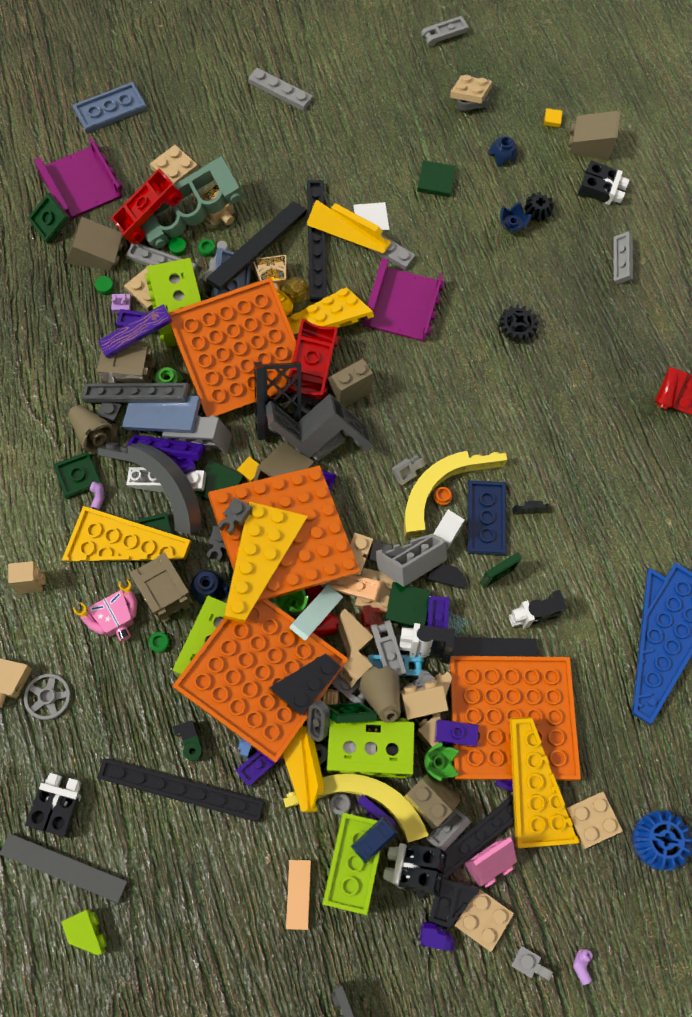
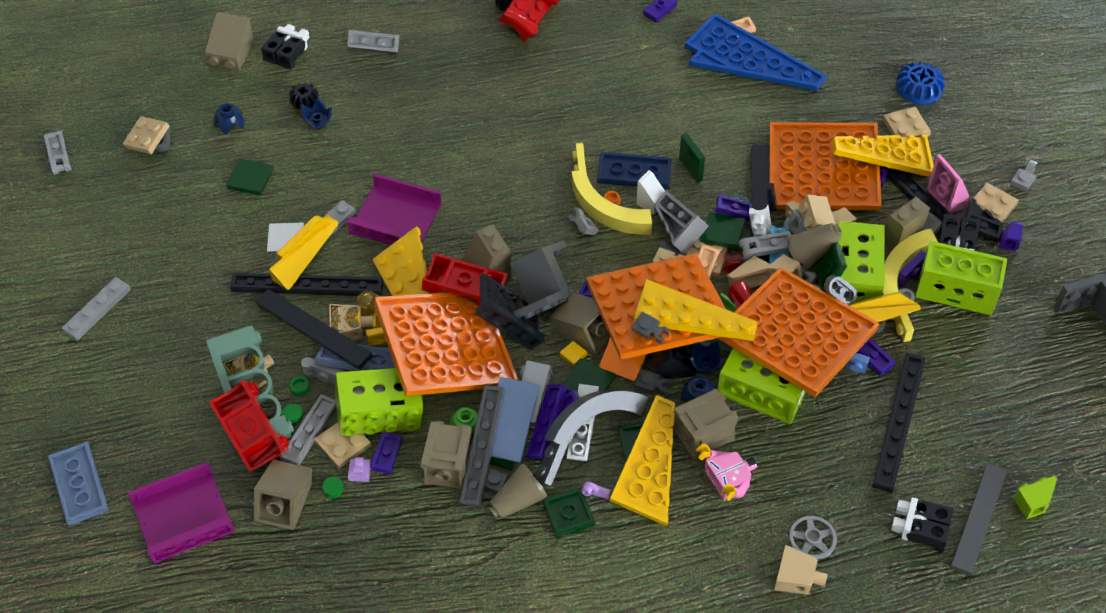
camera: 80 degrees left, 15 degrees down
tan piece [8,561,46,594] -> none
dark green tile [27,193,70,244] -> none
dark purple tile [98,304,173,358] -> none
green tile [149,632,170,653] -> none
tan plate [150,145,198,184] -> none
leg [173,720,203,762] -> none
black wing [268,653,341,716] -> none
light nougat tile [286,860,311,930] -> none
light aqua tile [289,585,343,641] -> none
dark blue tile [351,816,398,864] -> none
bright green piece [424,742,459,781] -> none
black tile [426,565,465,590] -> none
dark purple plate [434,720,478,748] -> none
black gear [499,304,539,343] -> none
black hips [509,590,567,629] -> none
black tile [512,501,550,515] -> none
yellow tile [544,108,562,128] -> none
lavender arm [573,949,592,985] -> none

